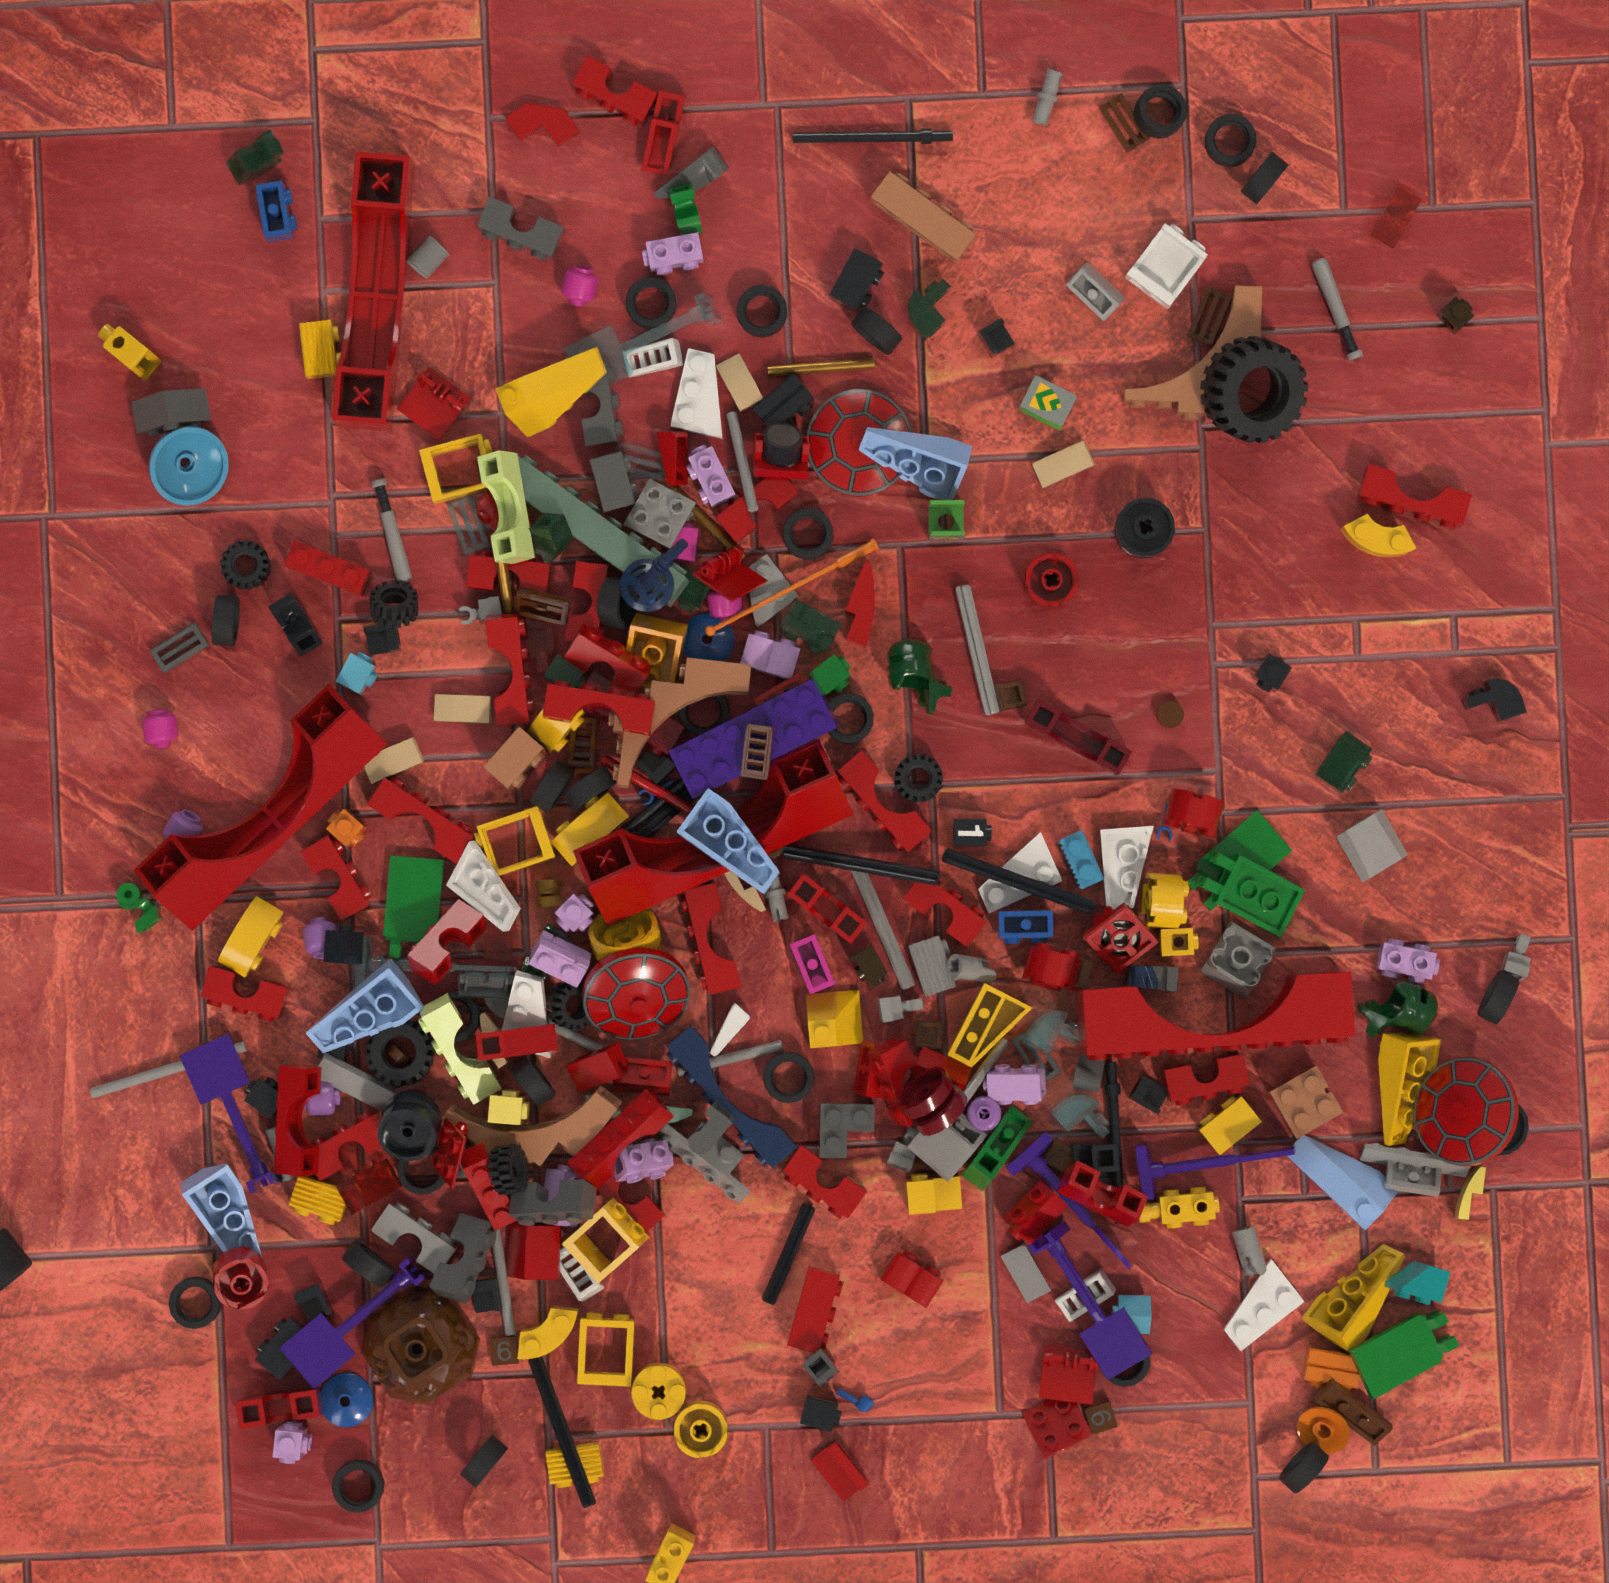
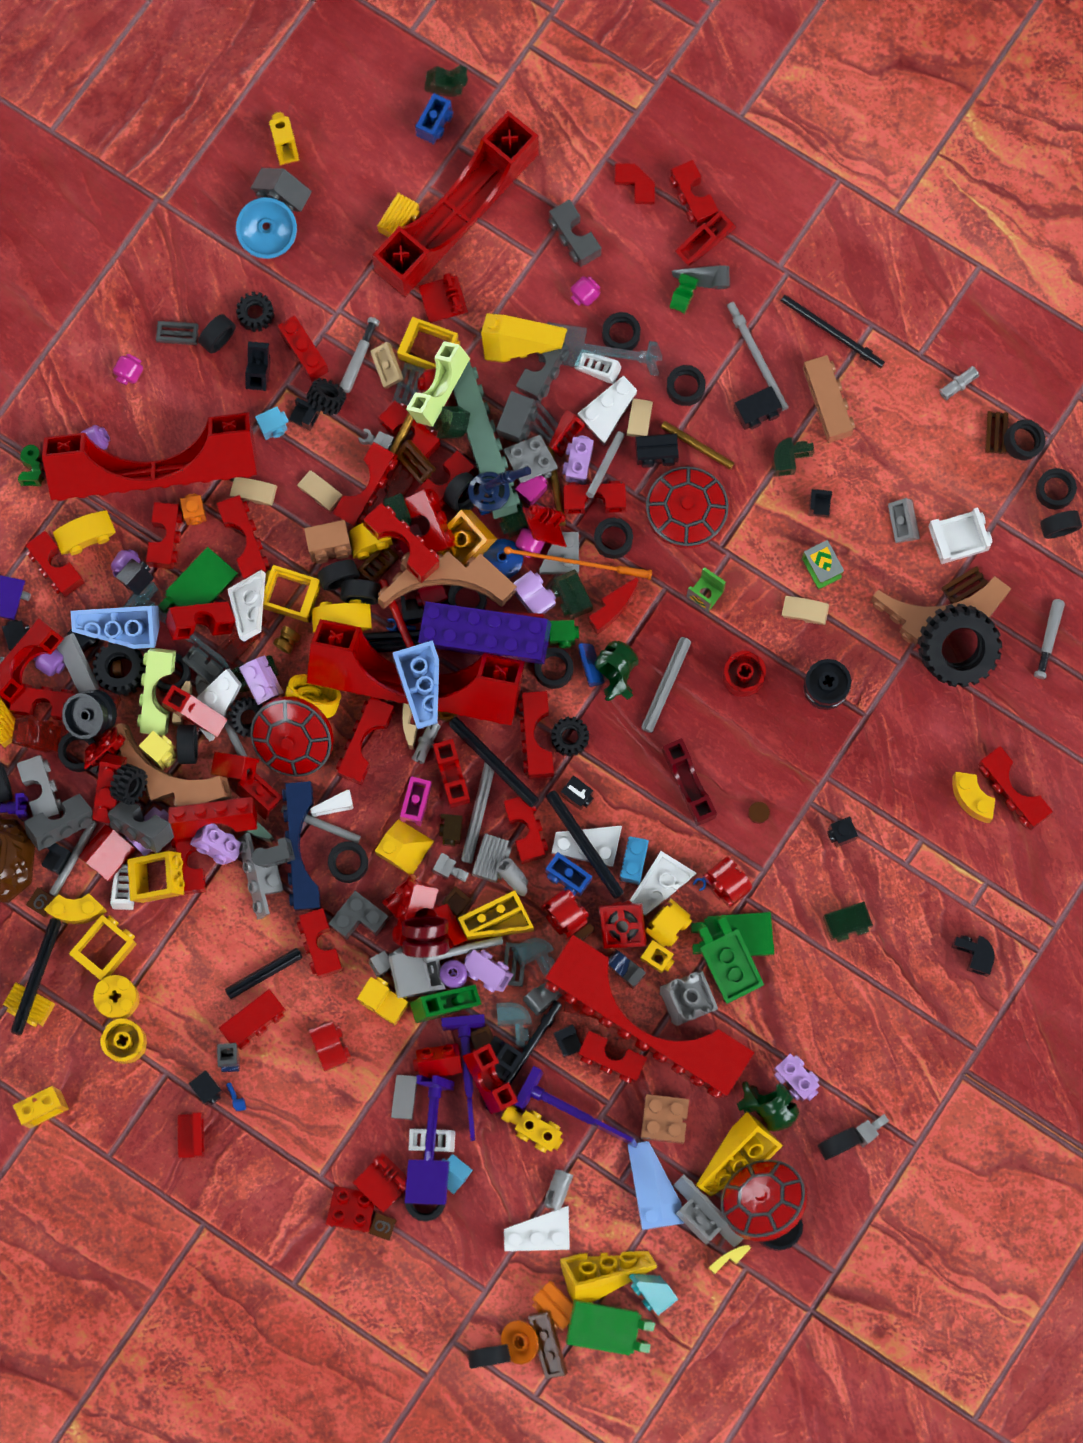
camera: 35 degrees right, 10 degrees down
light grey piece [406,236,450,280] -> none
lavender brick [555,894,595,932] -> none
lavender brick [642,232,704,275] -> none
reddish brown slope [741,722,775,780] -> none
piece [752,423,810,479] -> none
black tyre [851,307,903,355] -> none
light blue wedge [859,427,972,500] -> none
reddish brown tile [994,680,1027,712] -> none
yellow brick [1198,1095,1262,1155] -> none
light grey slope [1336,809,1408,883] -> none
none -> tan plate [370,342,404,388]
none -> blue slope [578,643,604,688]
none -> light grey bar [727,302,789,411]

